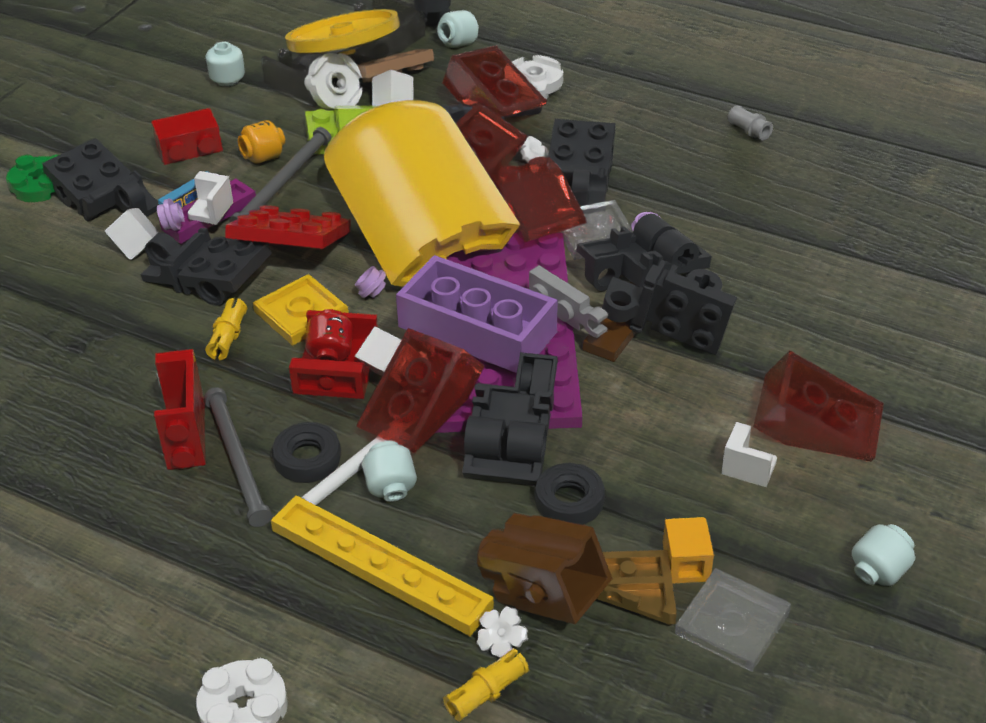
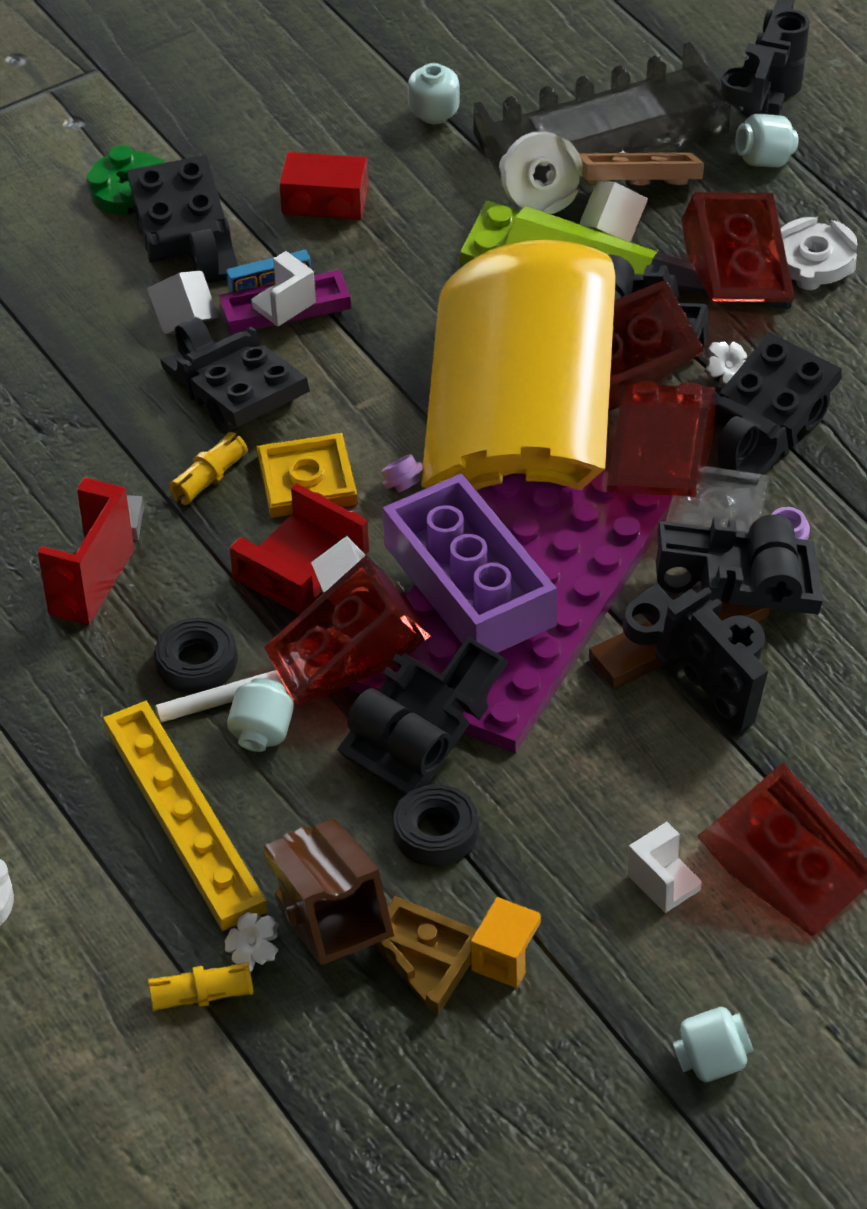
camera: 30 degrees right, 5 degrees up
lavender plate [157,198,184,231] -> none
dark grey bar [204,387,272,527] -> none
red plate [225,205,351,249] -> none
dark grey bar [229,127,331,222] -> none
light orange head [238,120,285,164] -> none
yellow dish [285,9,400,55] -> none
red head [305,309,354,361] -> none
light grey plate [529,265,608,338] -> none
clear tile [675,568,791,672] -> none

